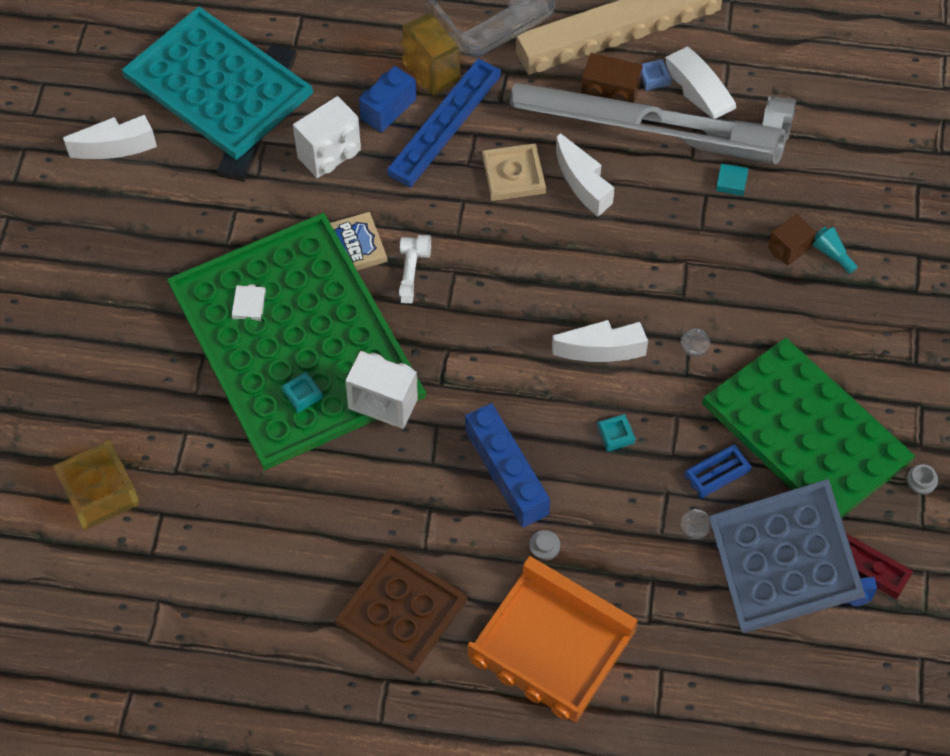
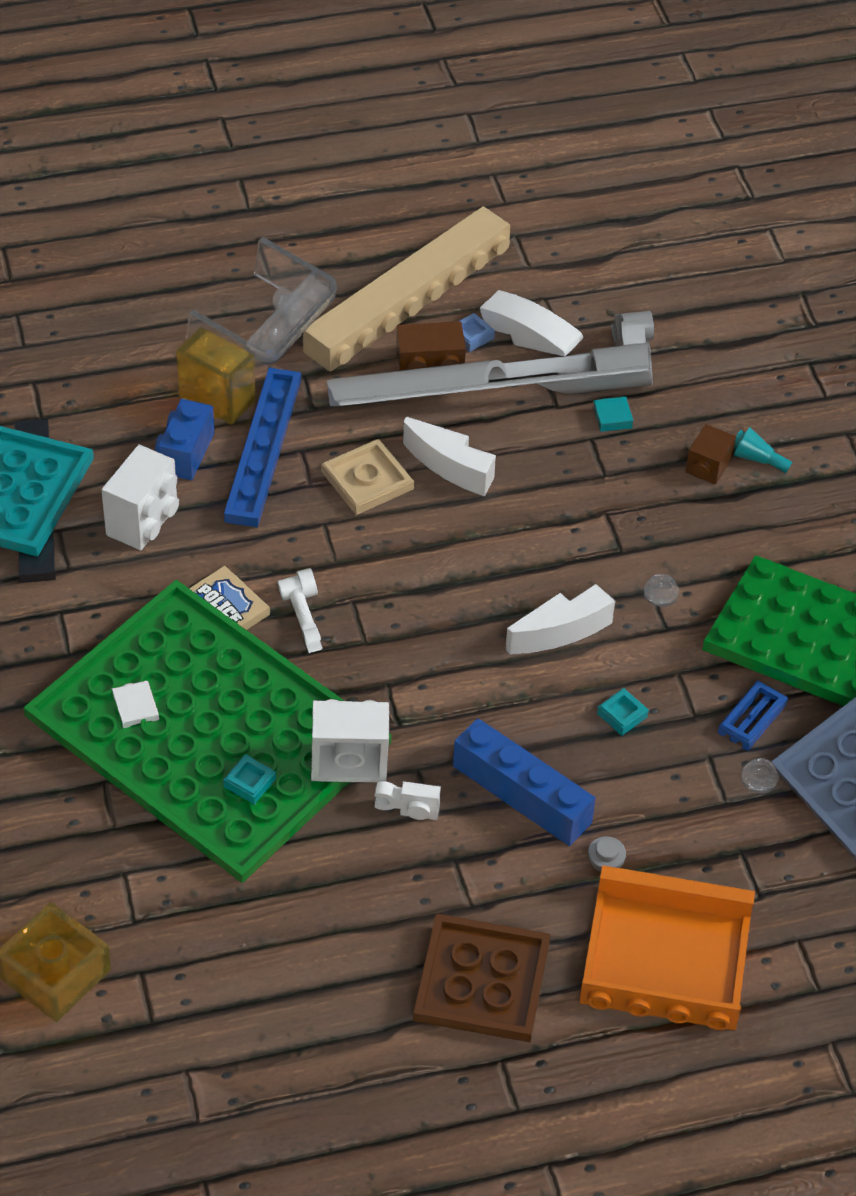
camera: 25 degrees left, 10 degrees down
none -> white plate [375,781,441,820]

